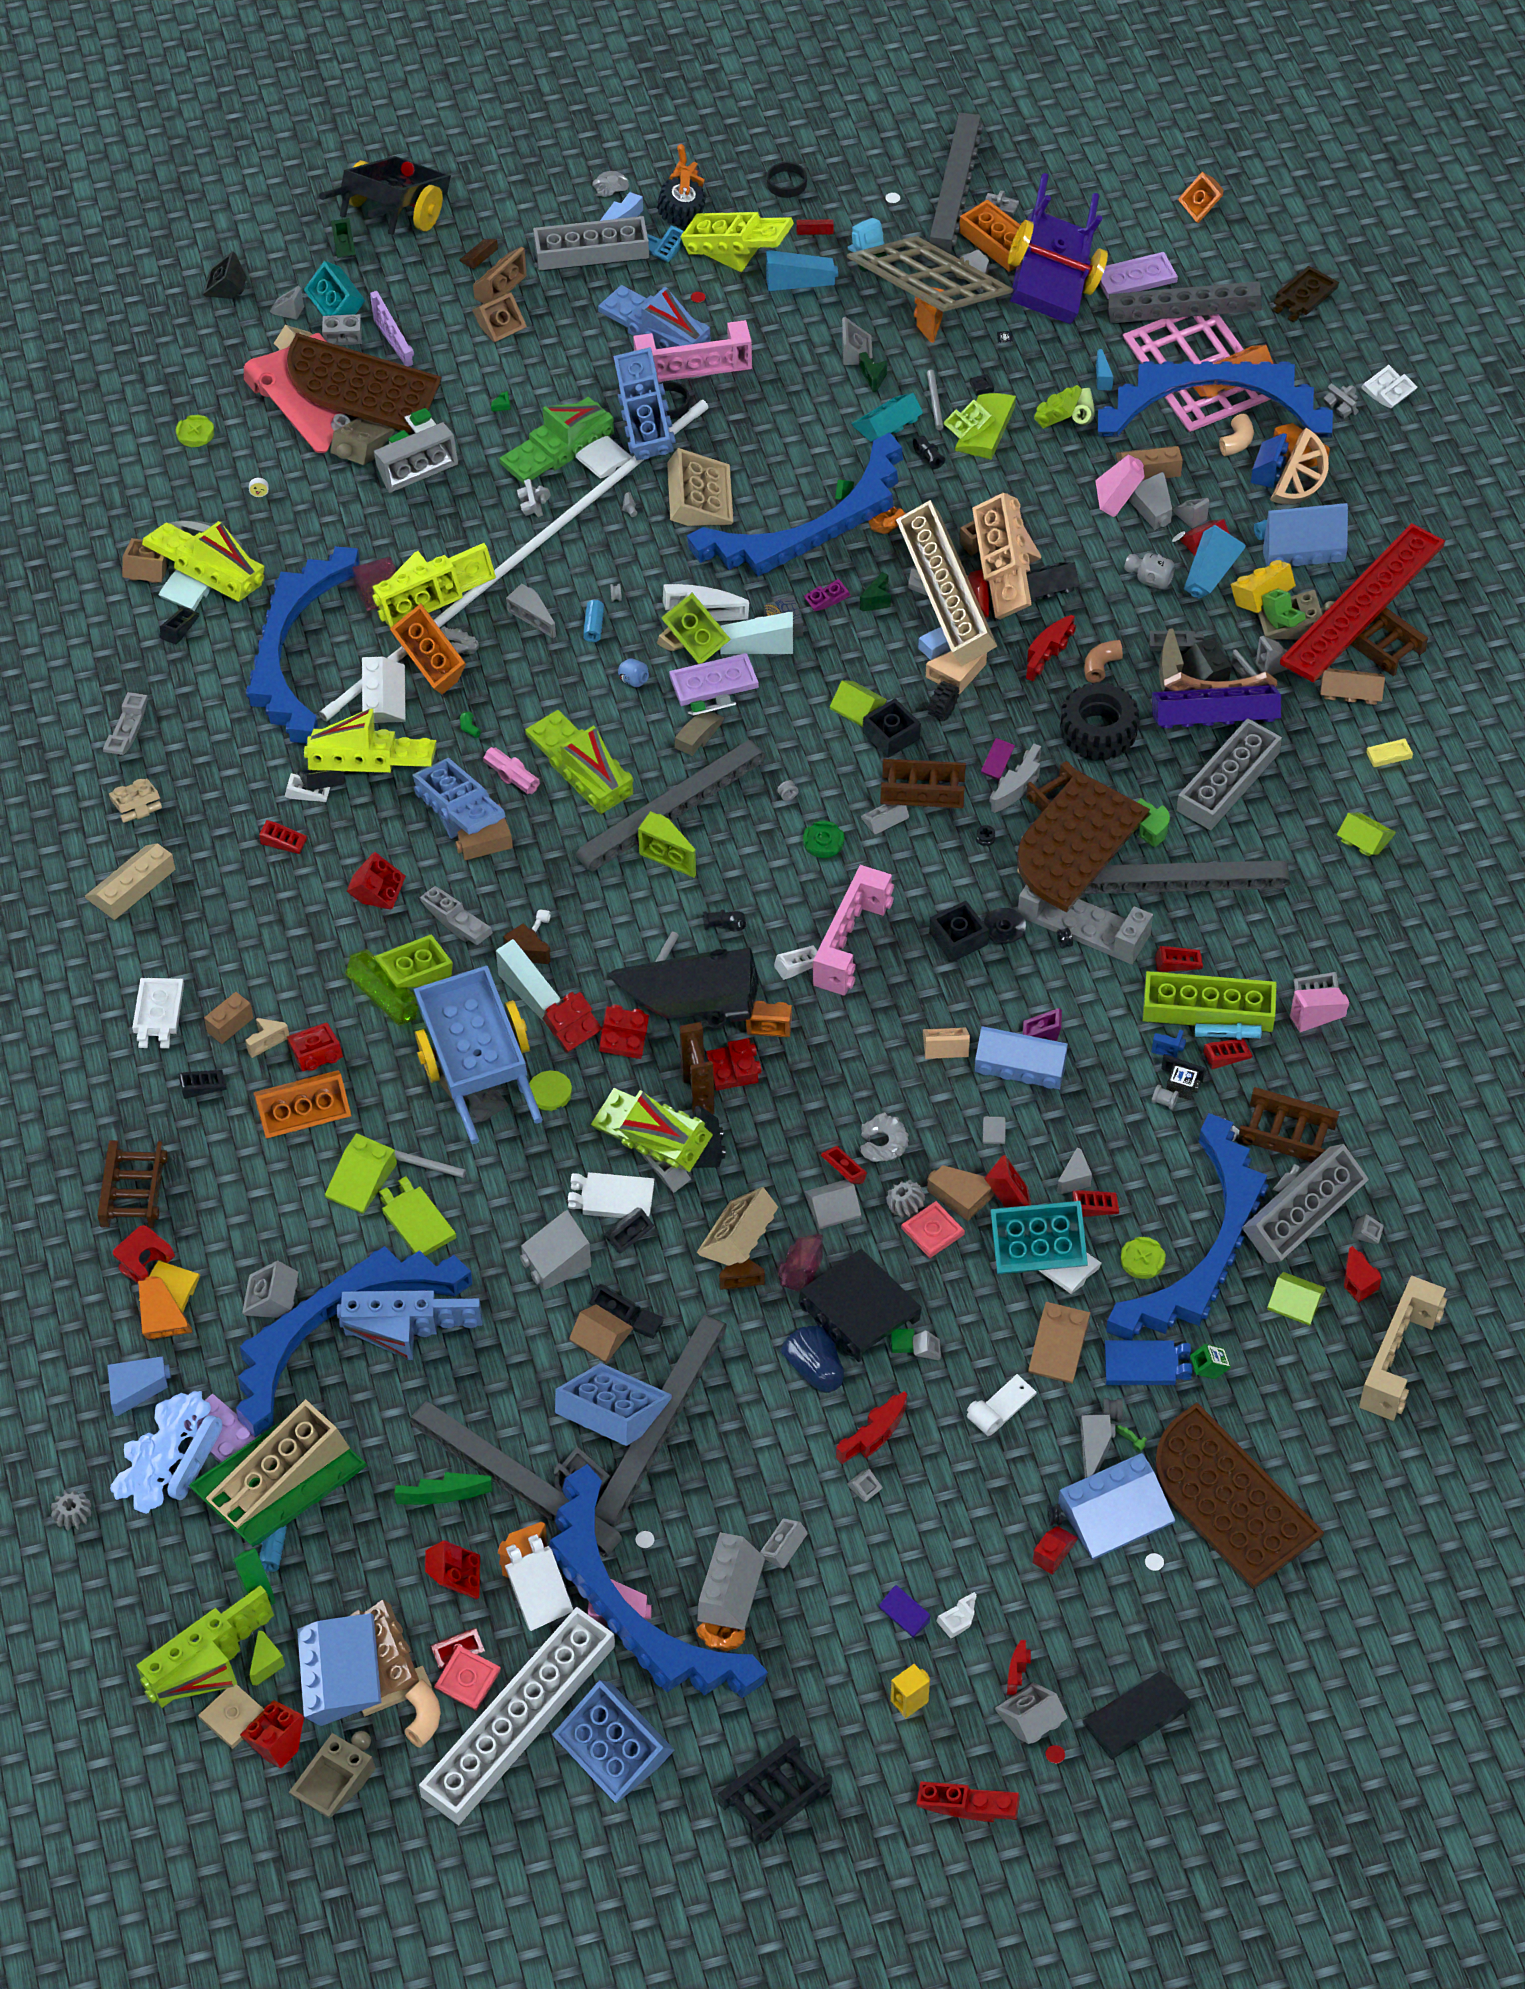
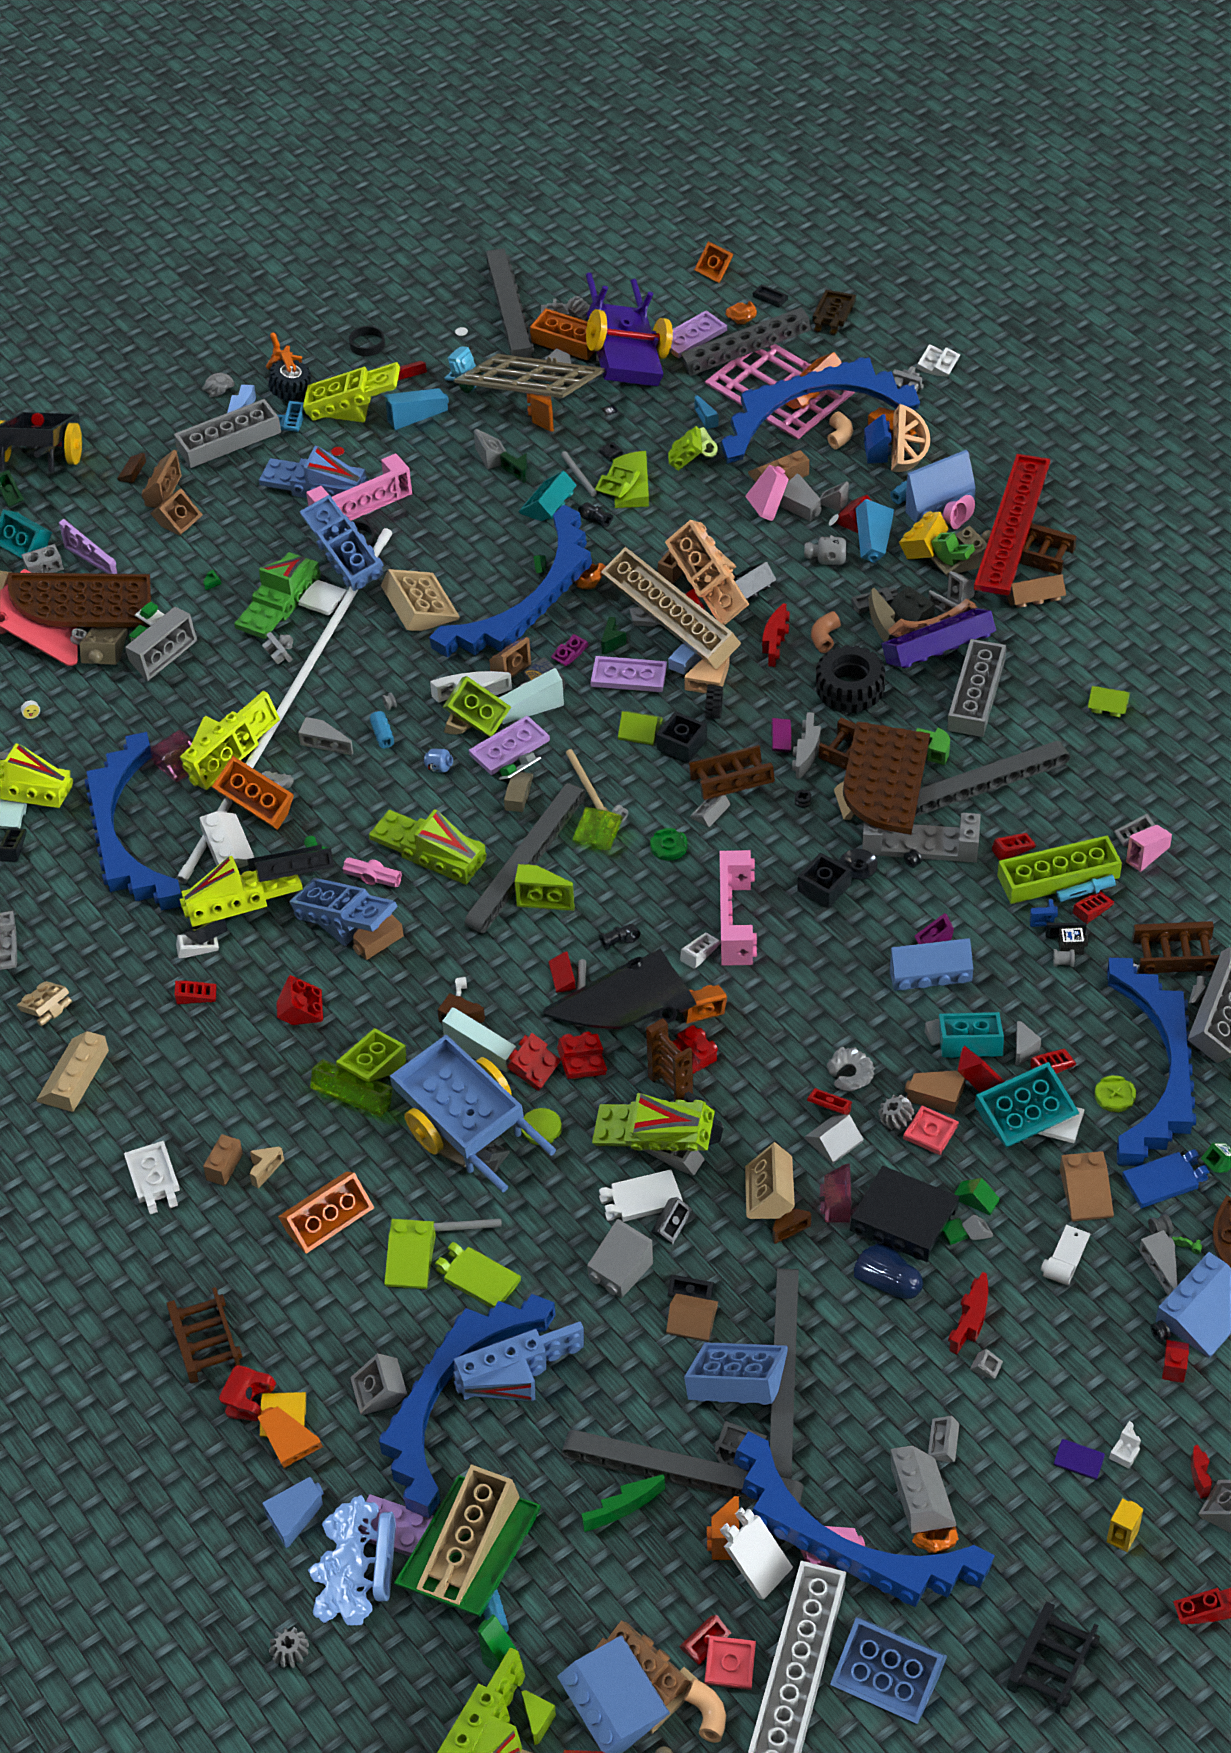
camera: 20 degrees left, 5 degrees down
black slope [178,1070,227,1099] -> none
red plate [287,1022,343,1072] -> none
light grey slope [419,886,493,945] -> none
red slope [425,1540,480,1599] -> none
light grey bar [622,492,638,517] -> none
black tile [633,1309,664,1339] -> none
white sticker [636,1531,654,1548] -> none
light nougat slope [923,1028,970,1059] -> none
light yellow tile [1366,739,1413,767] -> none
none -> black fence [247,844,334,882]
none -> medium nougat slope [489,637,531,678]
none -> red slope [549,951,576,993]
none -> light grey gear [566,296,590,321]
none -> tan bar [566,749,614,829]
none -> clear neon green slope [572,807,623,850]
none -> lavender plate [591,656,667,692]
none -> orange hair [725,301,757,324]
none -> black tile [753,284,788,308]
none -> teal slope [939,1012,1004,1058]
none -> bright pink piece [942,495,975,529]
none -> green slope [954,1178,1000,1215]

